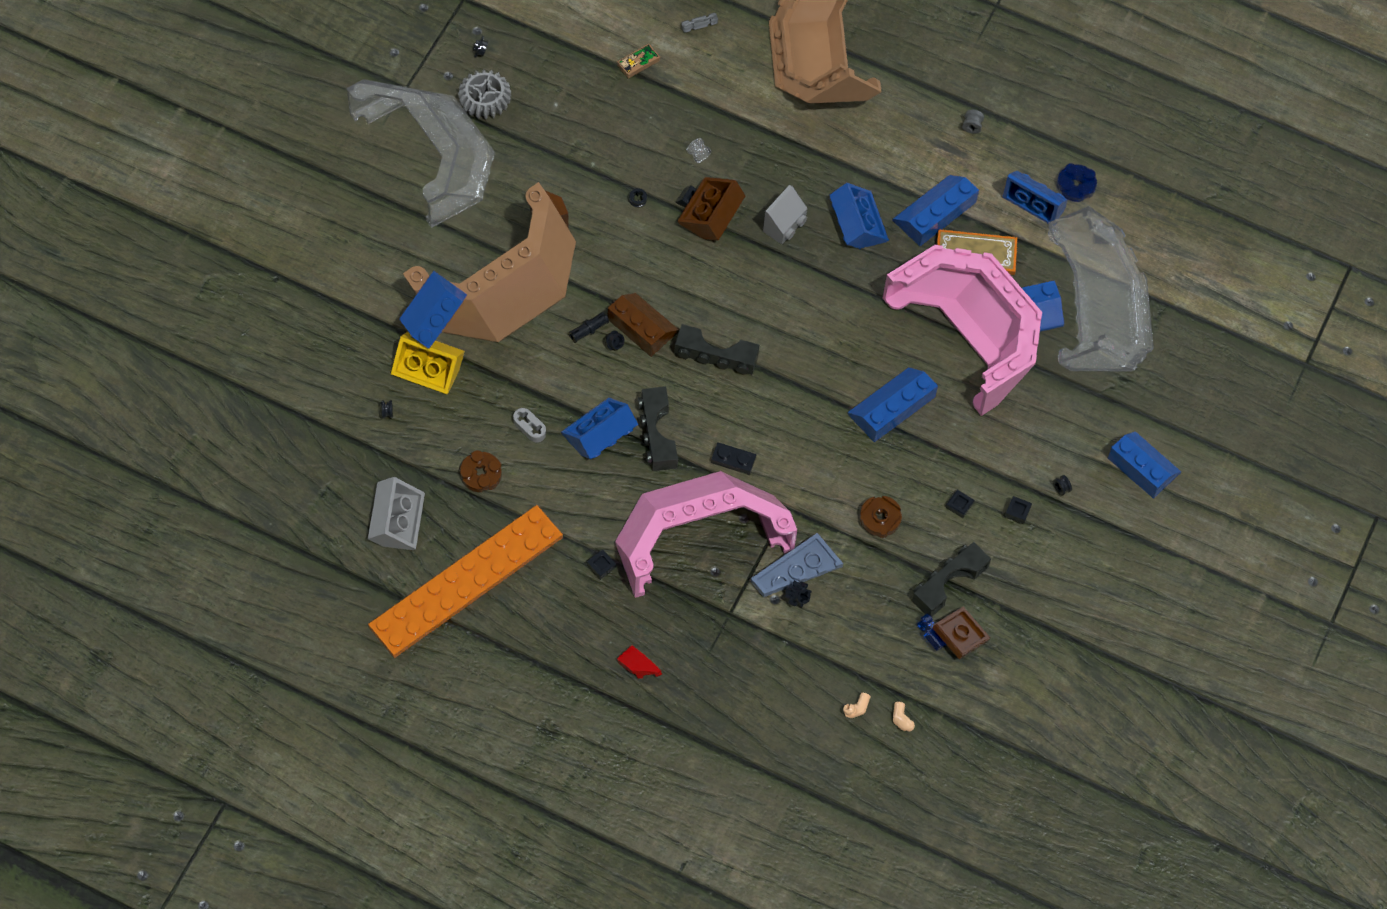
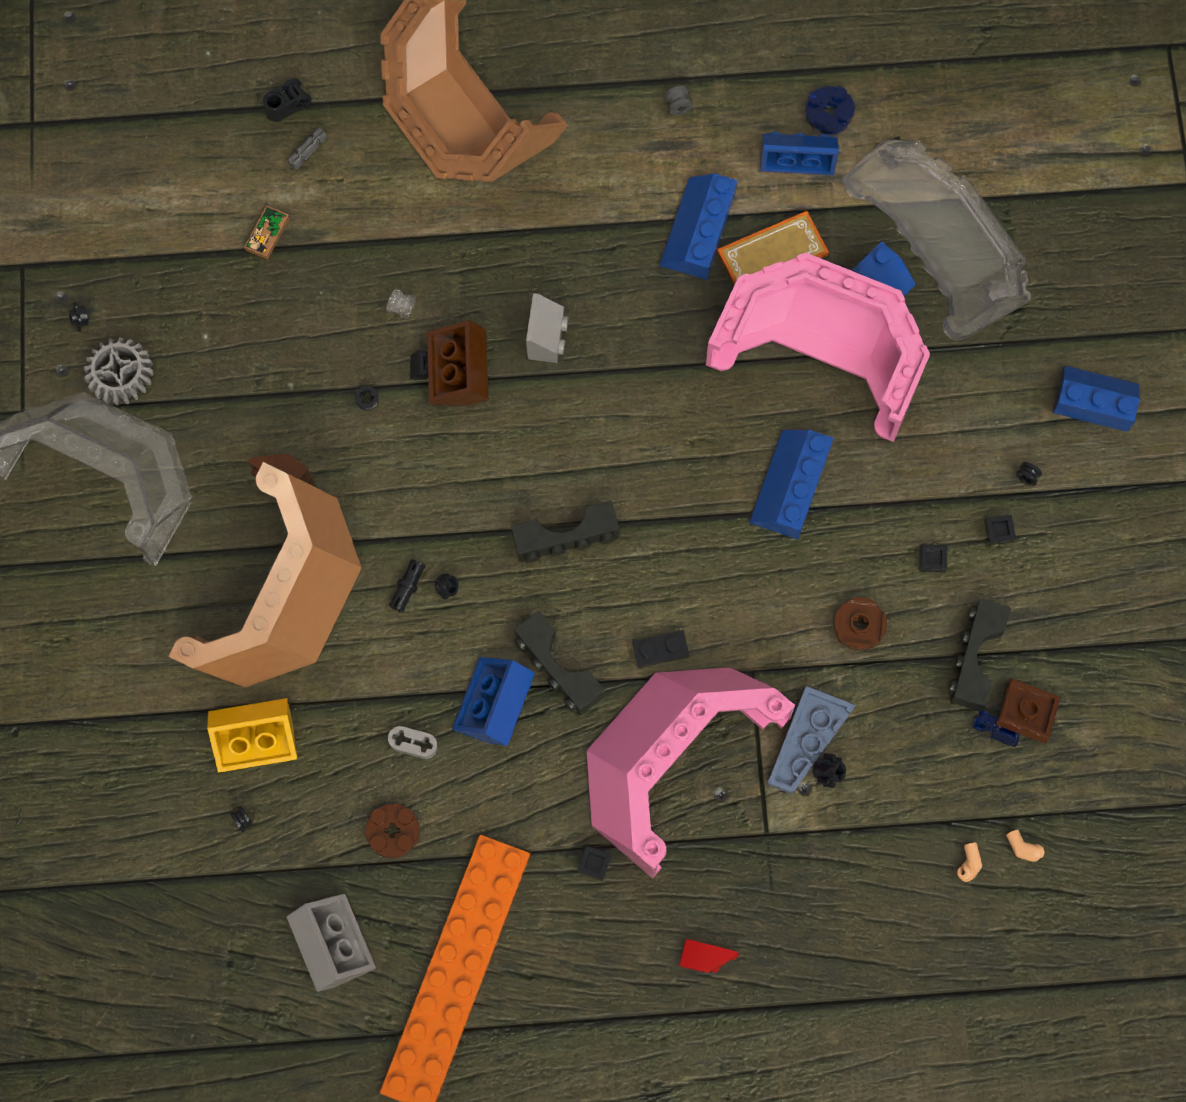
camera: 25 degrees left, 10 degrees up
blue slope [400,271,467,348] -> none
reddish brown slope [608,293,679,357] -> none
blue slope [830,183,889,249] -> none

